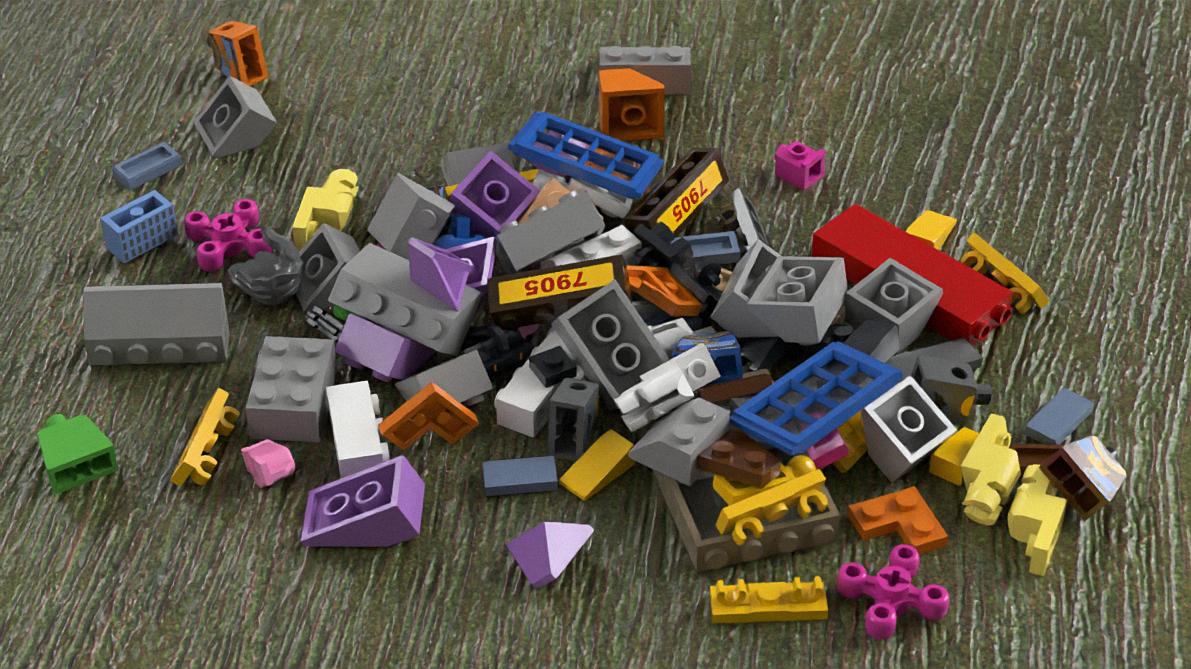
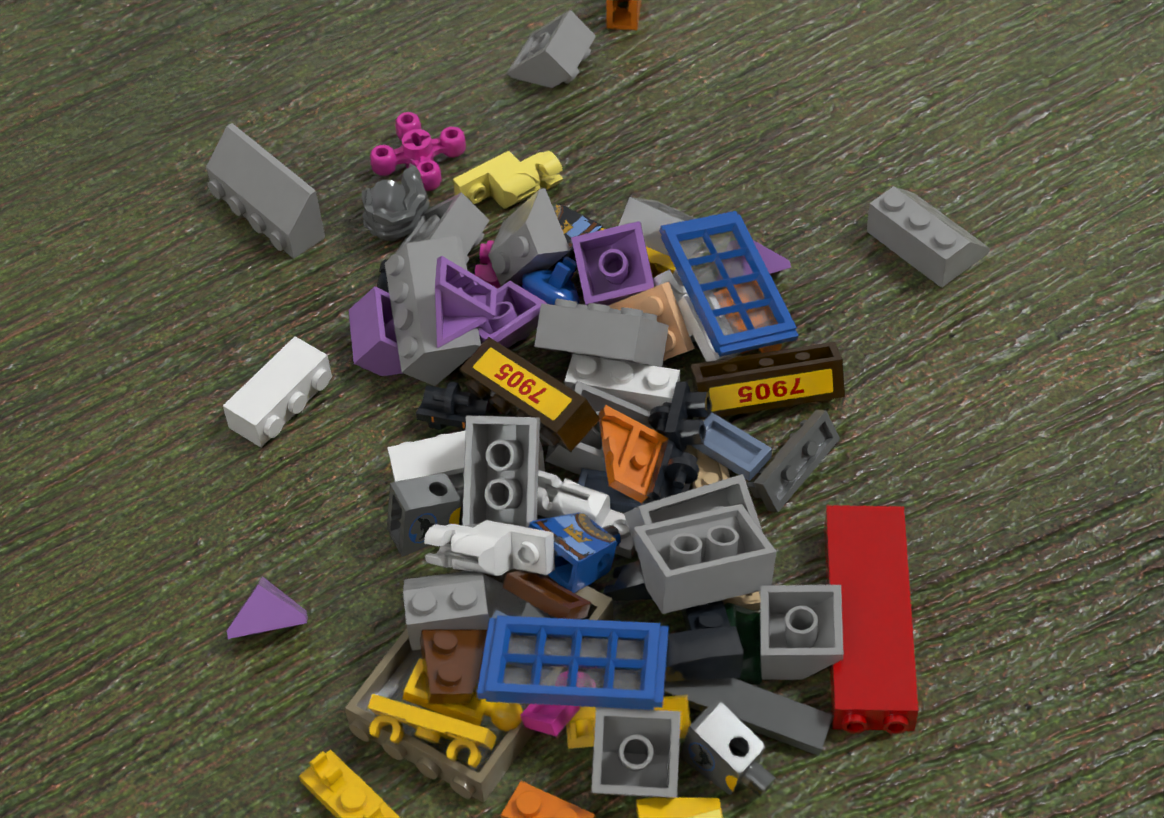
camera: 50 degrees right, 10 degrees up
bright green torso [37,414,119,495] -> none
medium blue brick [100,190,178,263] -> none
sand blue tile [111,142,183,190] -> none
yellow plate [170,388,240,487] -> none
bright pink piece [241,439,295,488] -> none
light grey brick [246,336,338,442] -> none
medium lavender slope [301,455,425,547] -> none
orange plate [378,382,479,450] -> none
light grey slope [395,350,493,407] -> none
sand blue tile [482,456,558,496] -> none
black plate [529,346,577,388] -> none
yellow slope [559,429,635,501] -> none
orange slope [599,68,665,141] -> none
dark pink brick [775,141,826,191] -> none
yellow slope [906,210,957,250] -> none
yellow plate [960,232,1050,315] -> none

